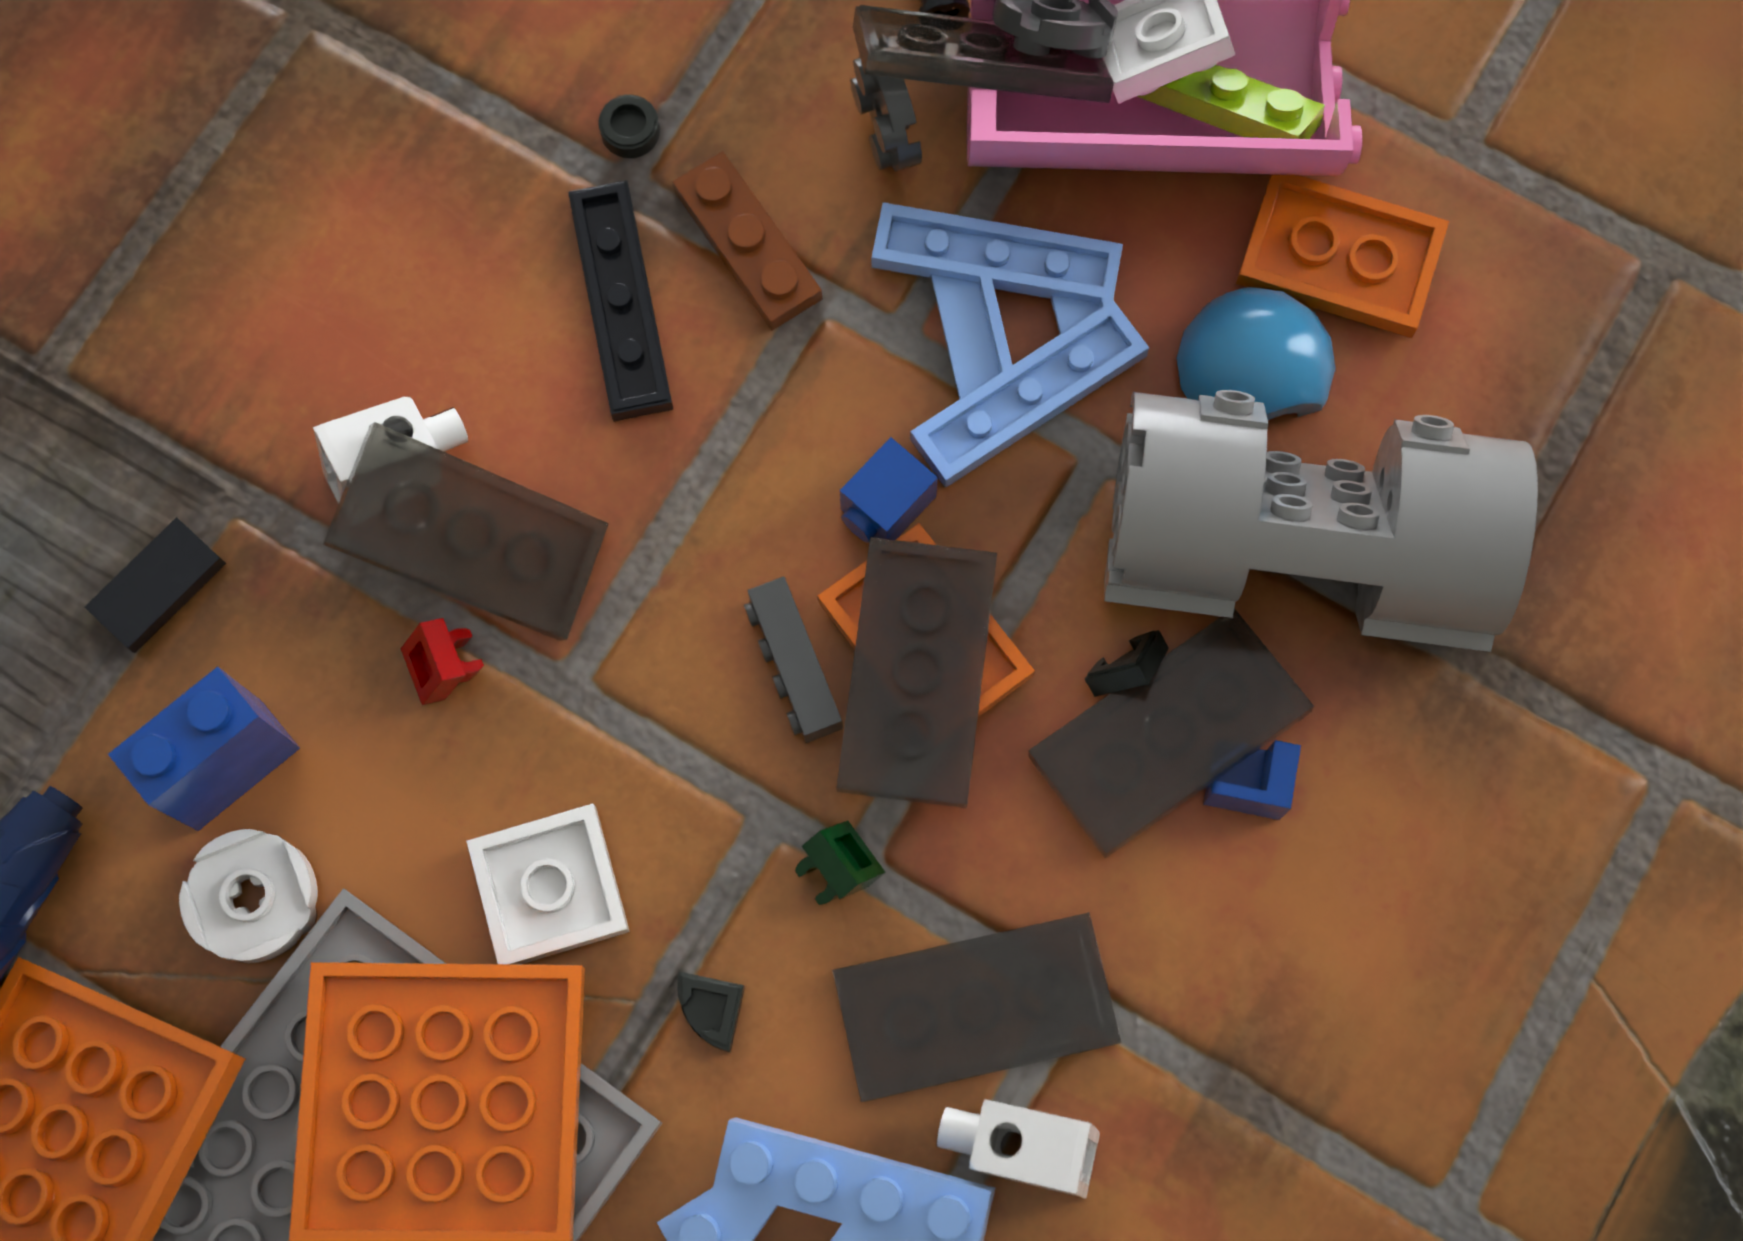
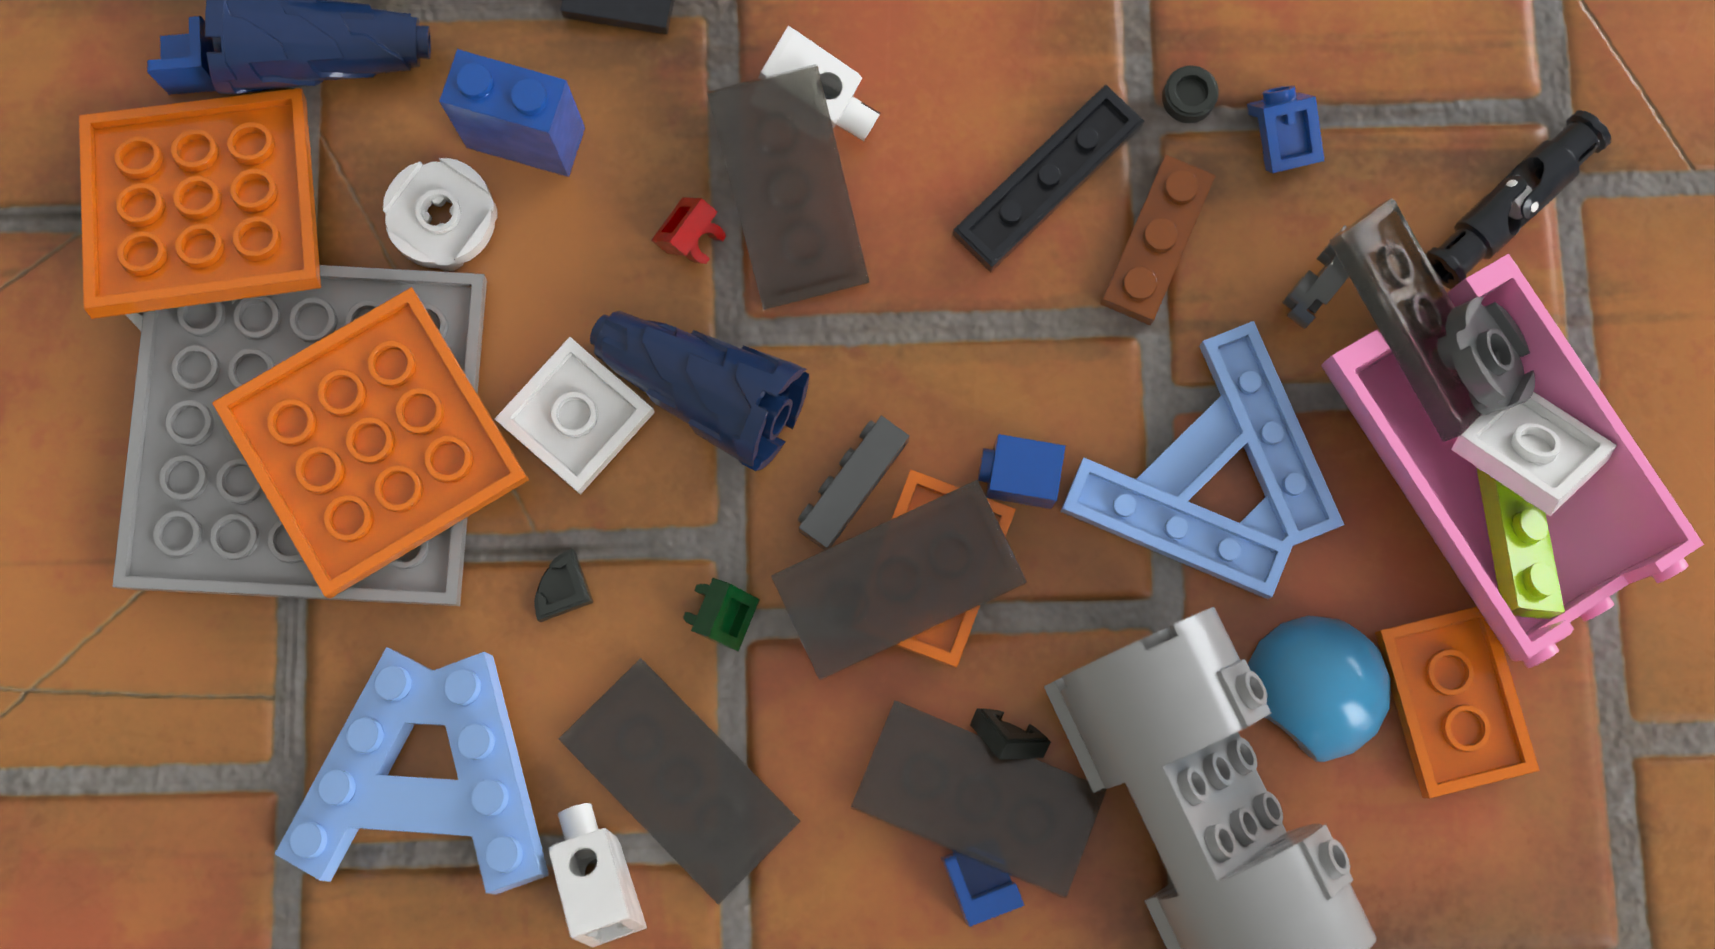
camera: 55 degrees right, 5 degrees up
none -> dark blue cone [590,311,809,471]
none -> blue bracket [1247,86,1325,173]

